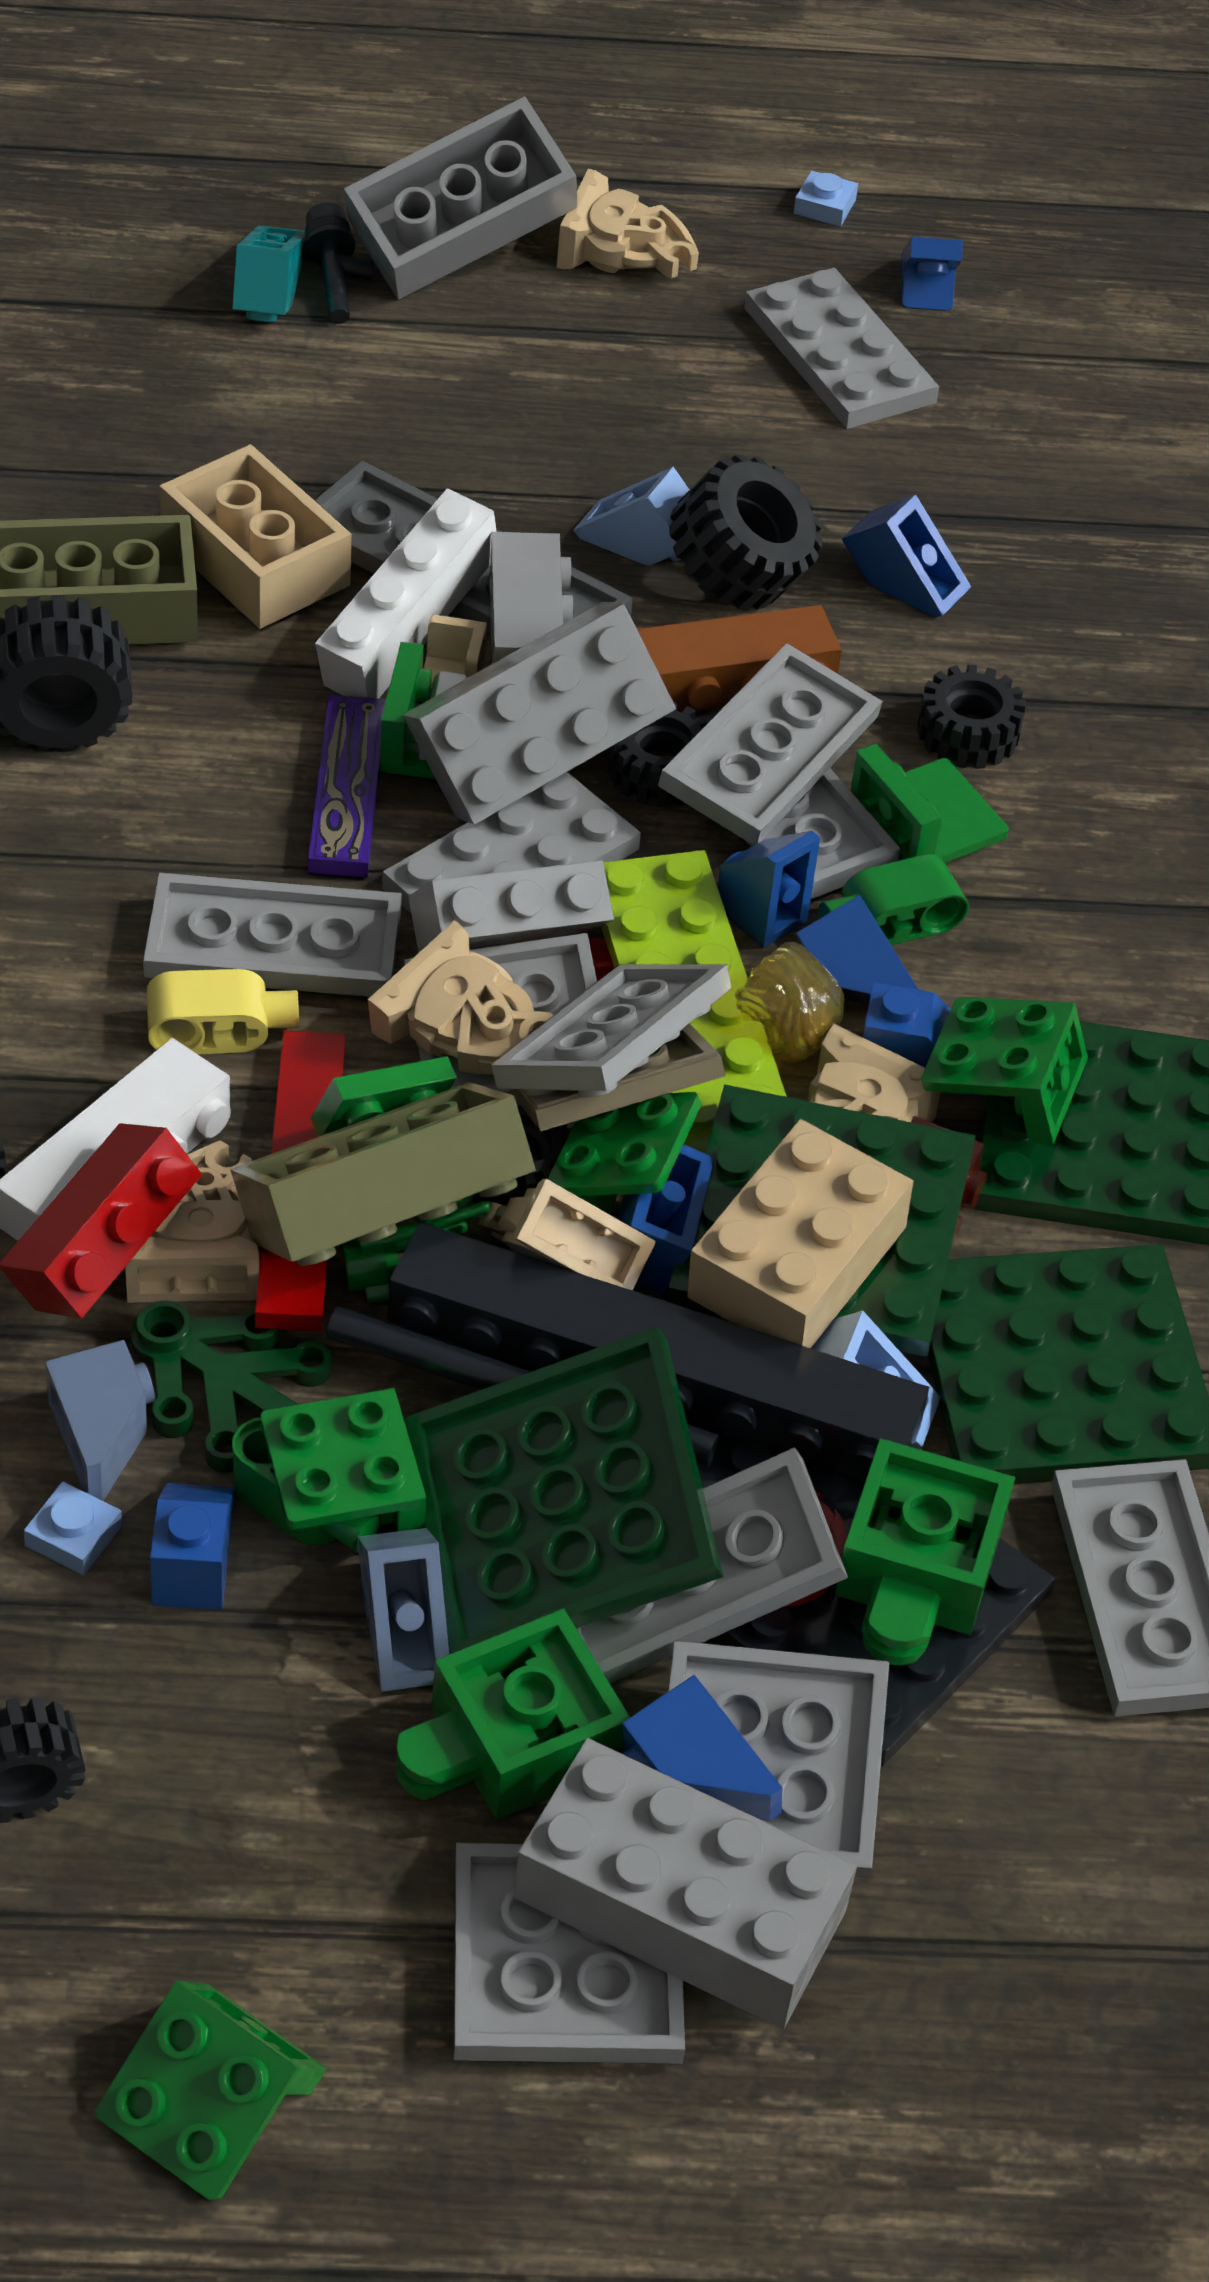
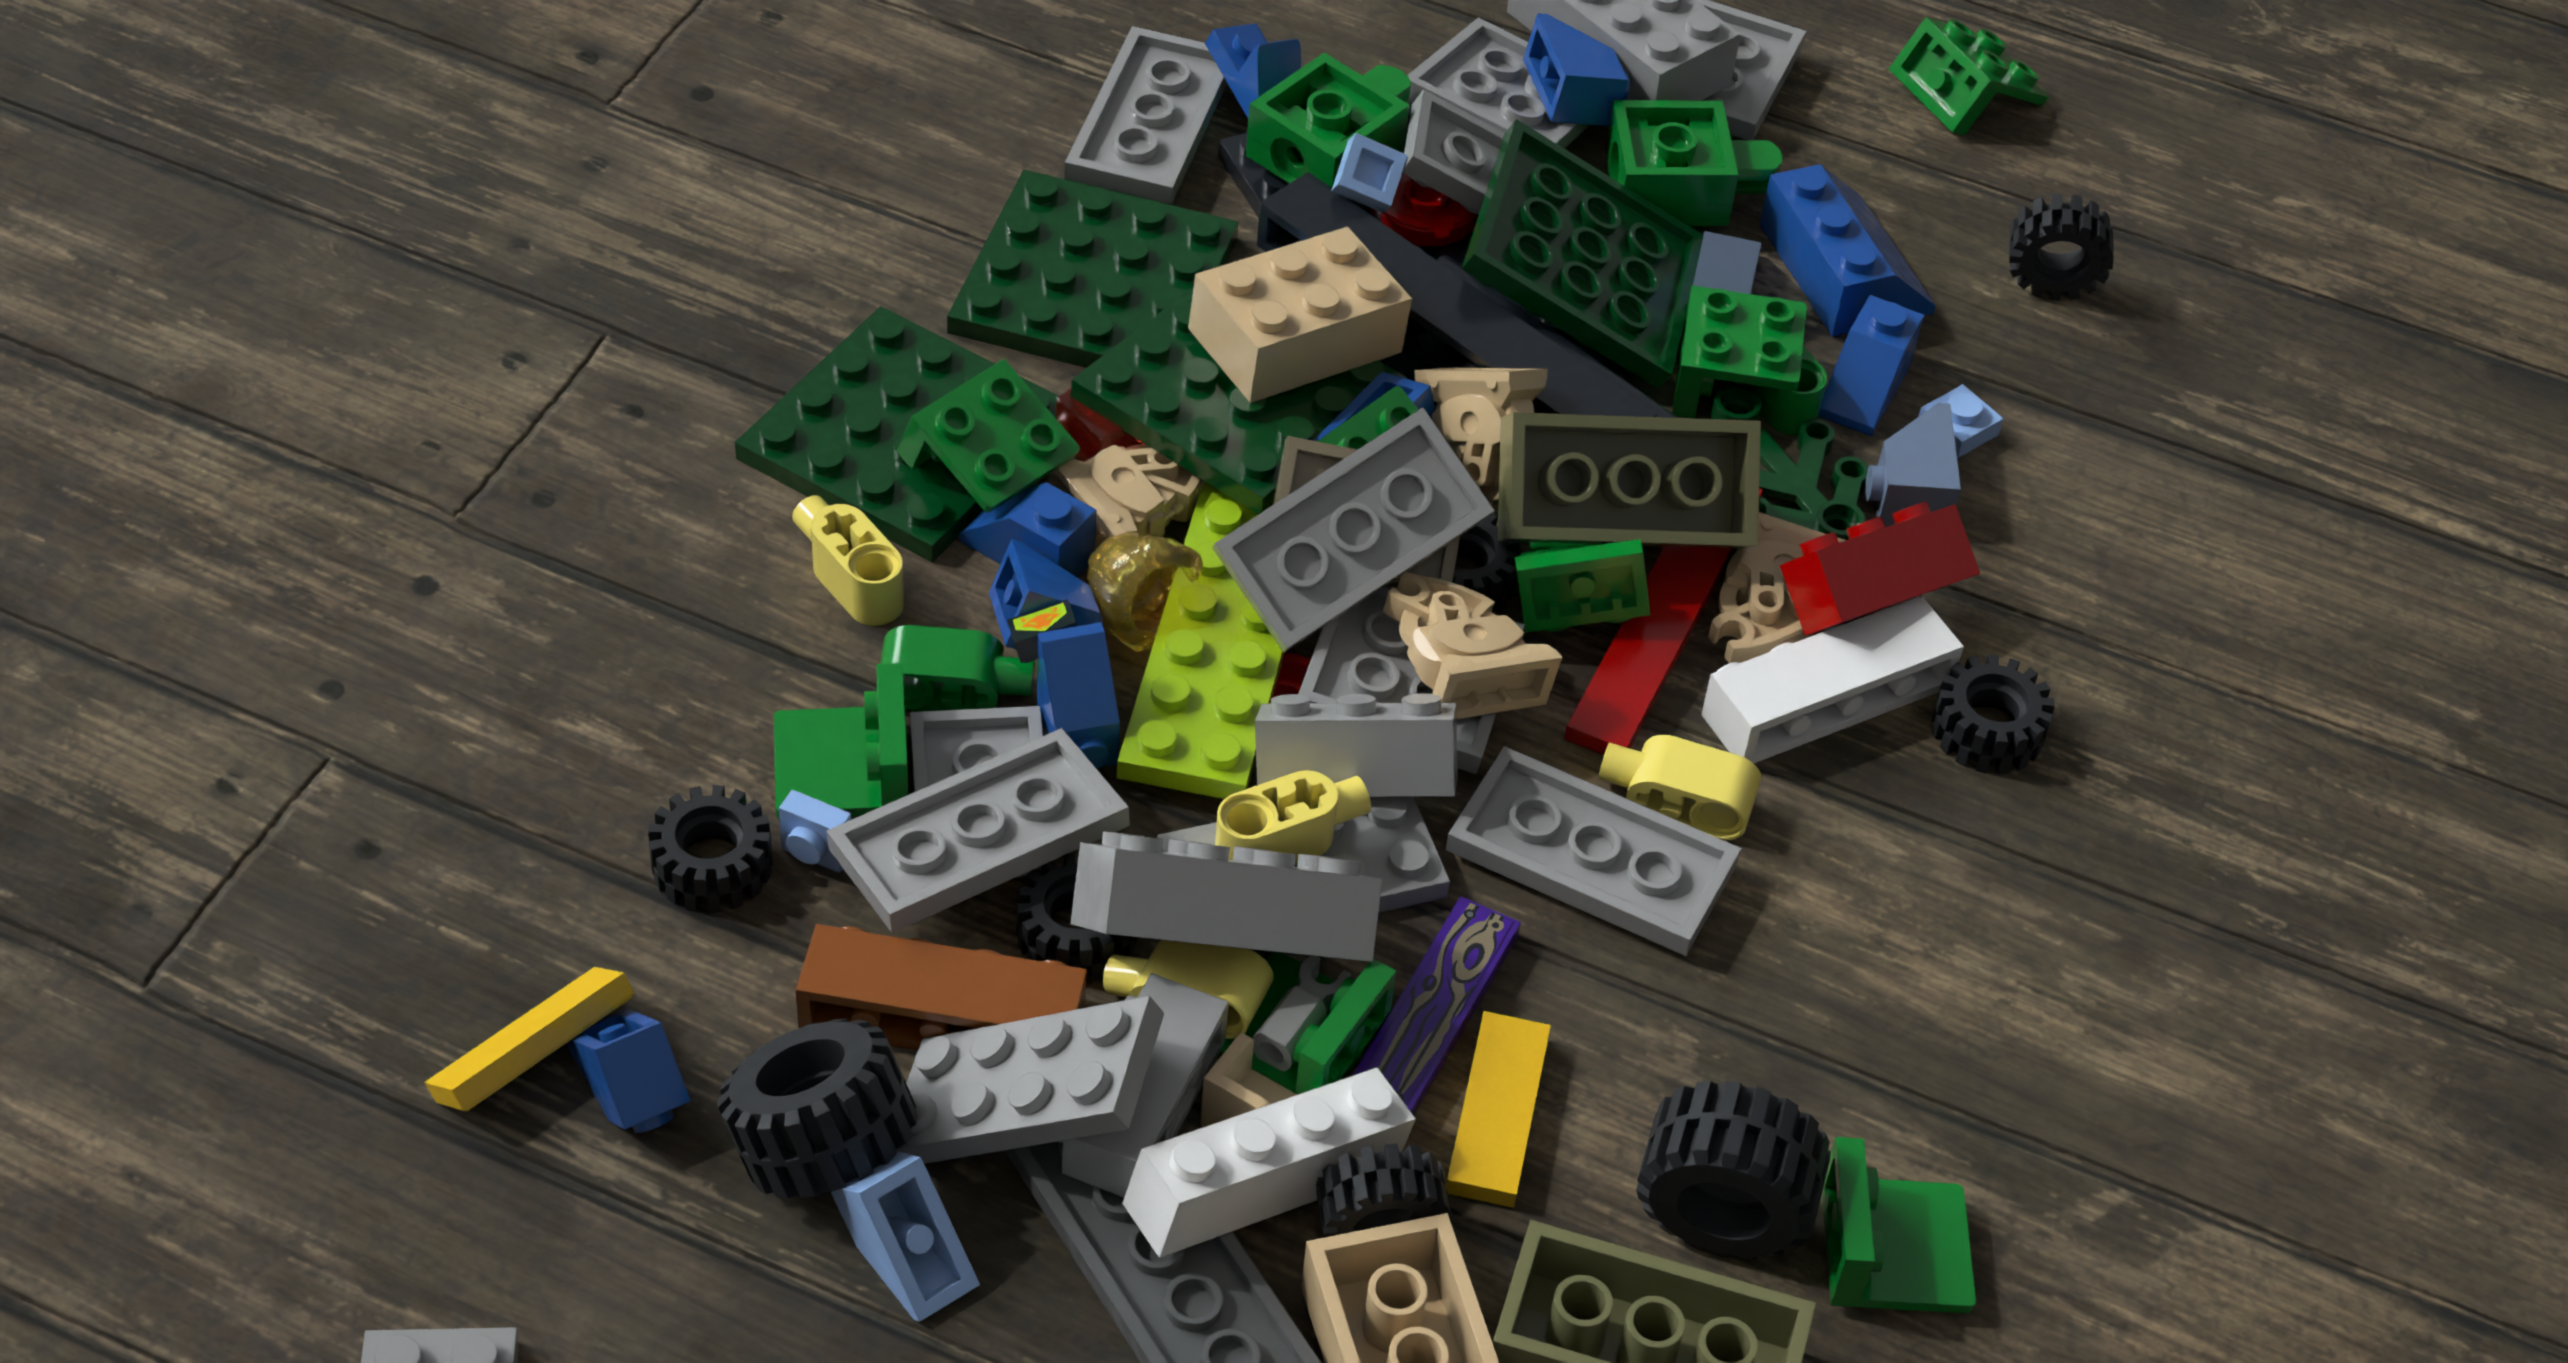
camera: 155 degrees left, 0 degrees up
none -> yellow tile [424,967,635,1111]
none -> light blue plate [779,790,851,873]
none -> light yellow piece [792,495,904,626]
none -> light grey plate [896,996,1165,1164]
none -> tile [1007,599,1077,664]
none -> blue slope [1205,23,1301,118]
none -> light yellow piece [1215,770,1371,865]
none -> black tyre [1316,1143,1452,1238]
none -> light blue plate [1331,133,1408,213]
none -> yellow tile [1446,1011,1551,1208]
none -> blue slope [1760,164,1936,337]

